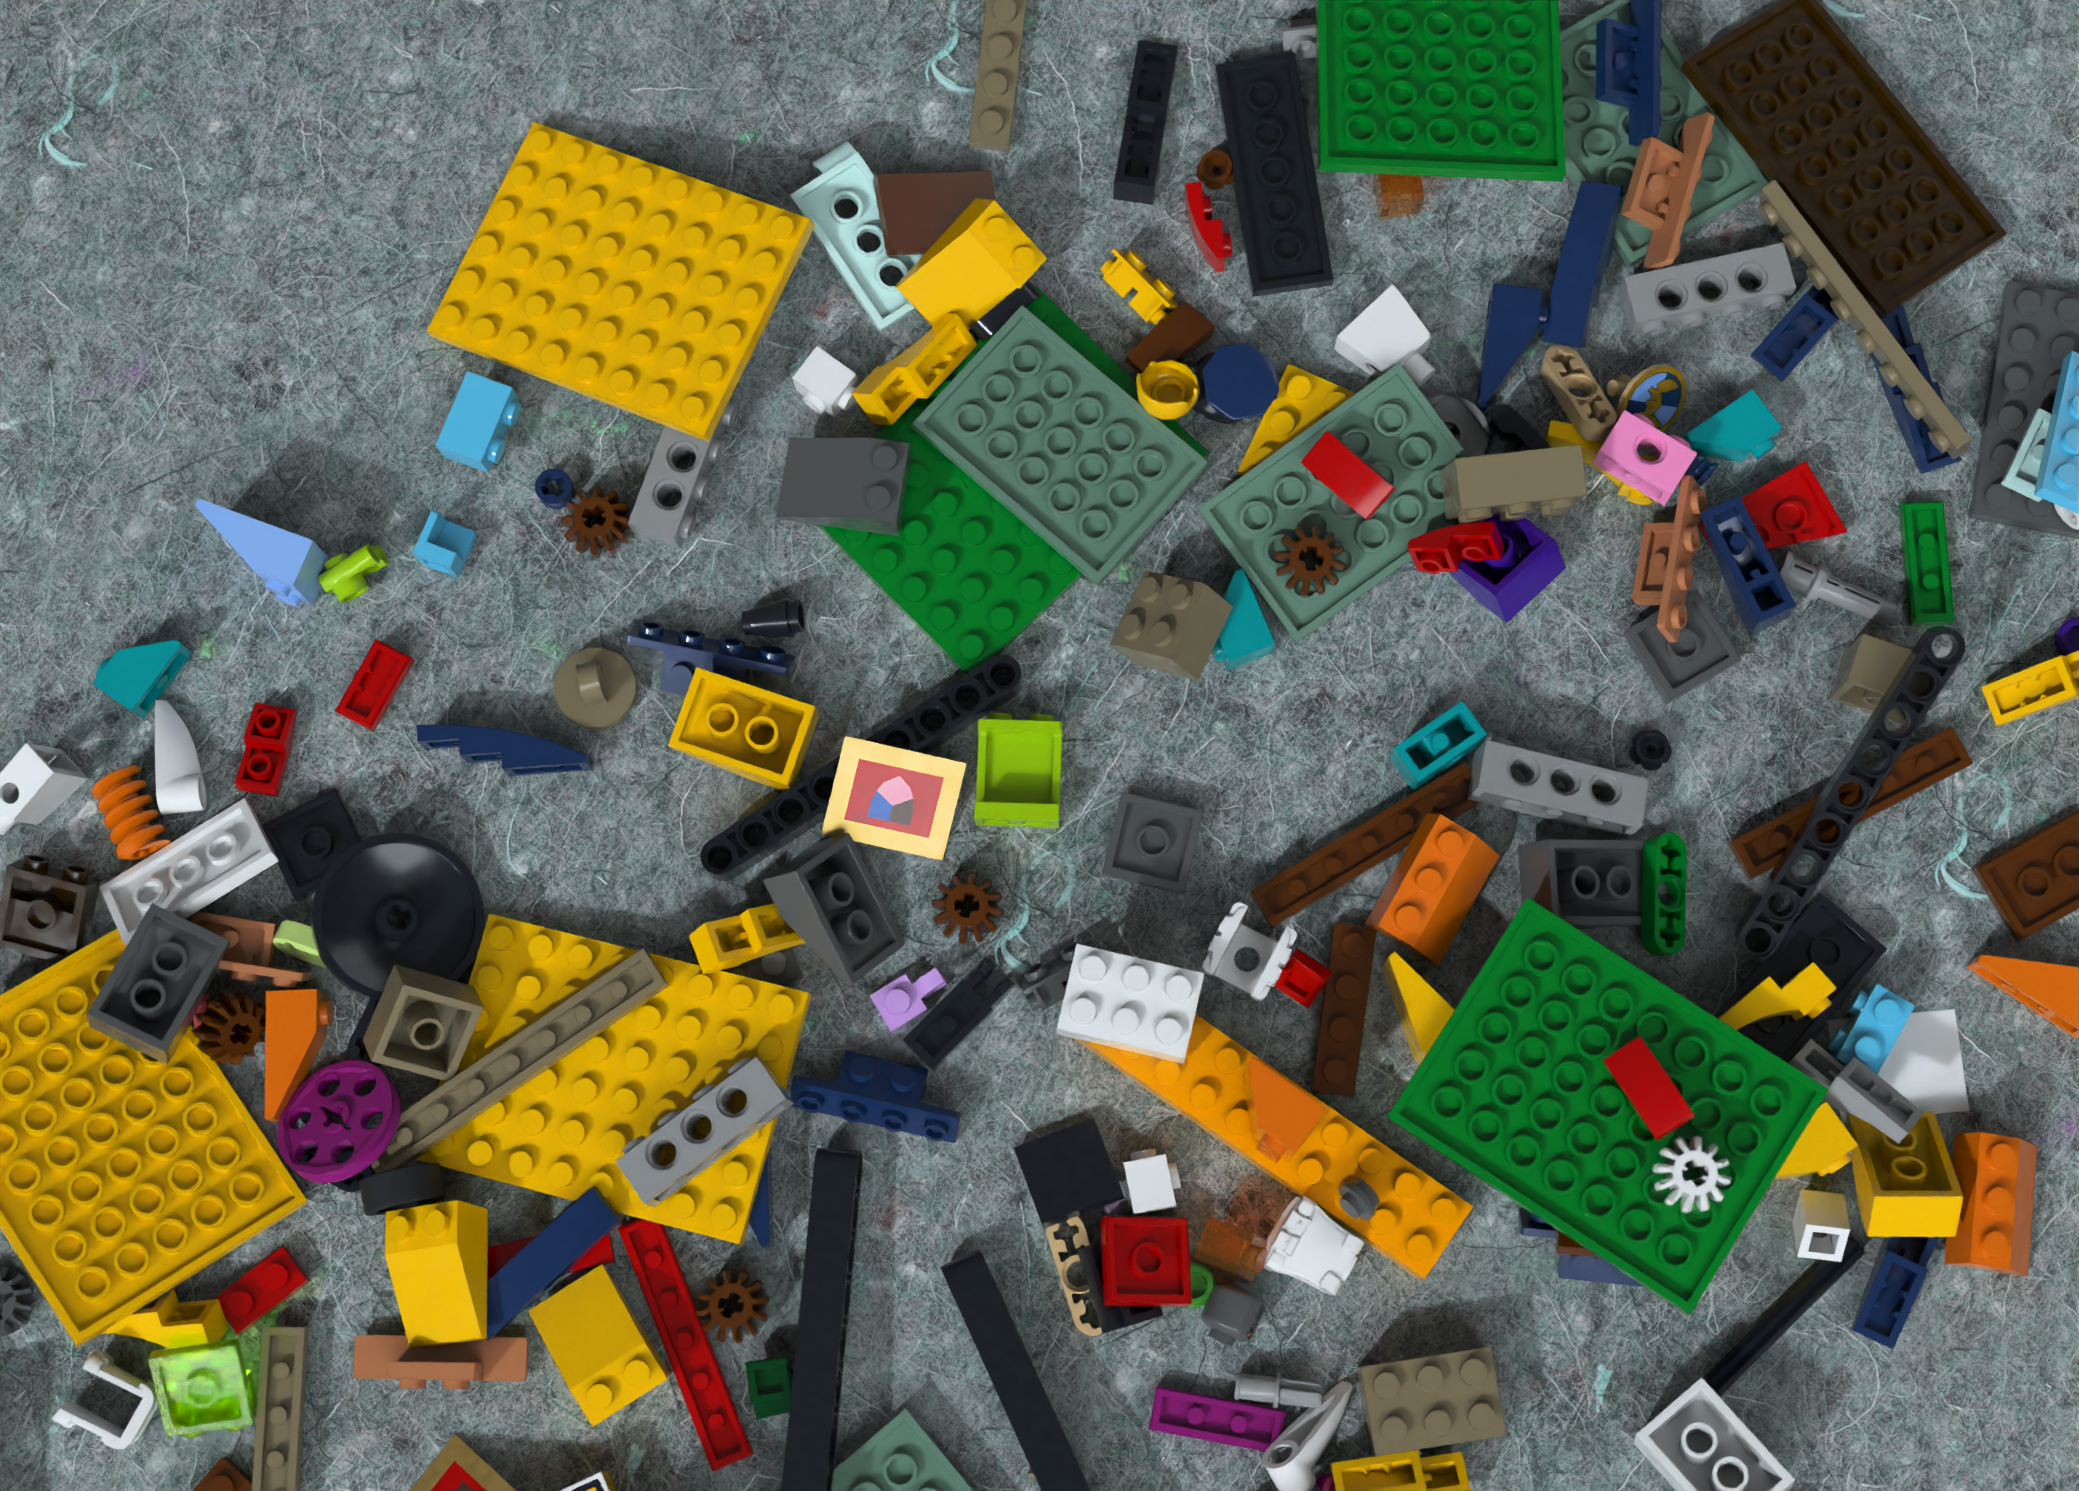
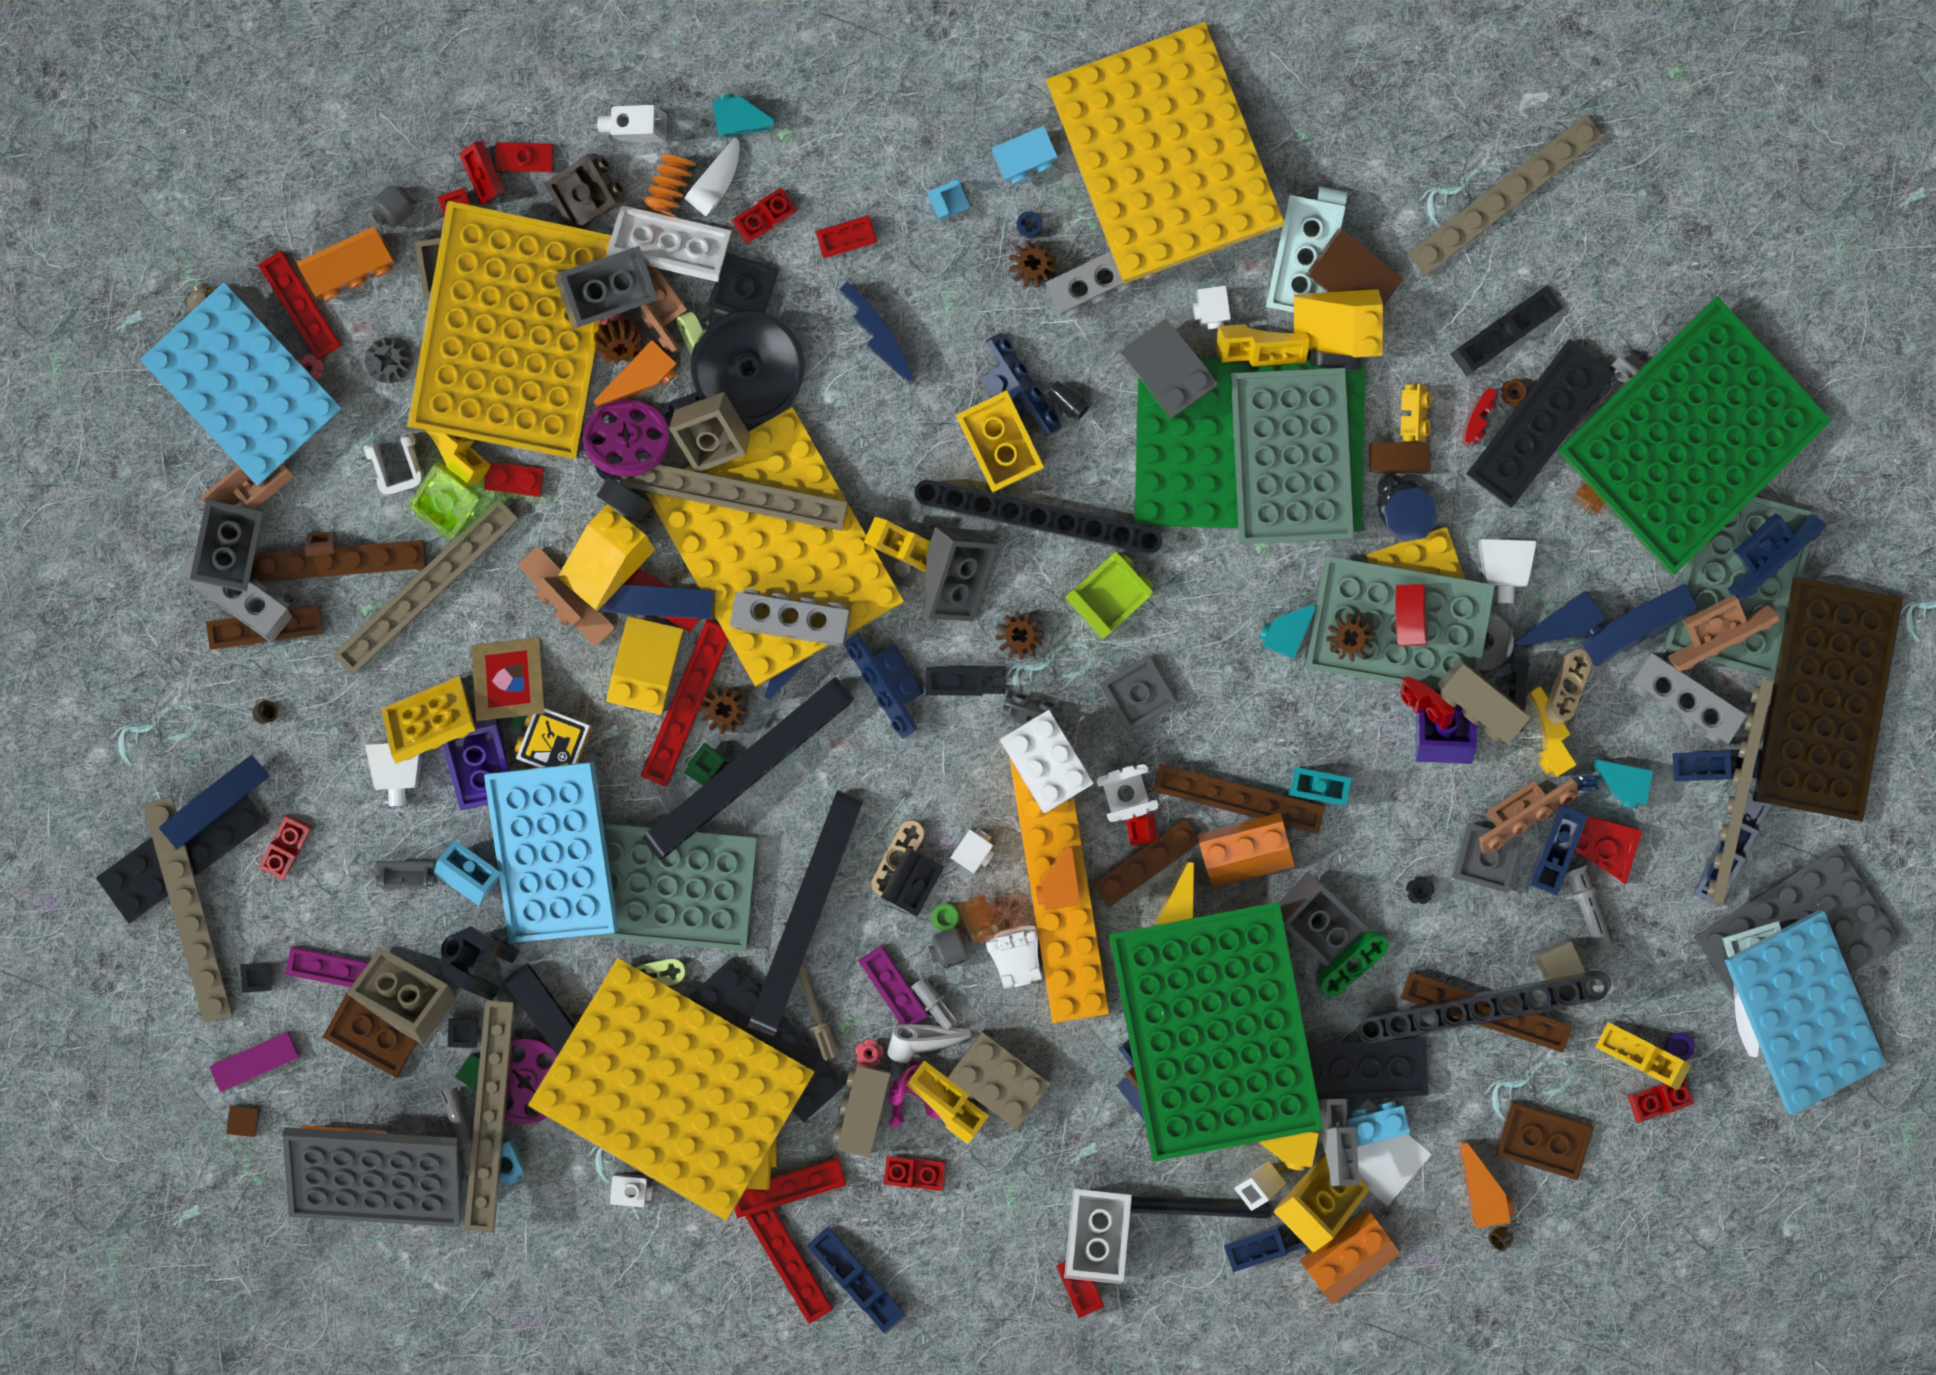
camera: 40 degrees right, 10 degrees up
light blue slope [195,498,330,607] -> none
lime plate [318,544,389,603] -> none
dark tan tile [554,647,638,730] -> none
sticker [821,736,967,860] -> none
lavender plate [869,967,948,1033] -> none
black tile [1014,1118,1124,1229] -> none
red tile [1100,1216,1192,1307] -> none
dark tan brick [1110,570,1233,680] -> none
yellow hair [1136,360,1200,420] -> none
dark grey plate [1339,1178,1380,1220] -> none
light grey brick [1467,738,1649,838] -> none
bright pink brick [1593,410,1697,506] -> none
red slope [1603,1036,1694,1141] -> none
shield [1606,364,1687,432] -> none
white gear [1652,1136,1731,1213] -> none
yellow slope [1718,962,1837,1030] -> none
green tile [1898,501,1955,626] -> none

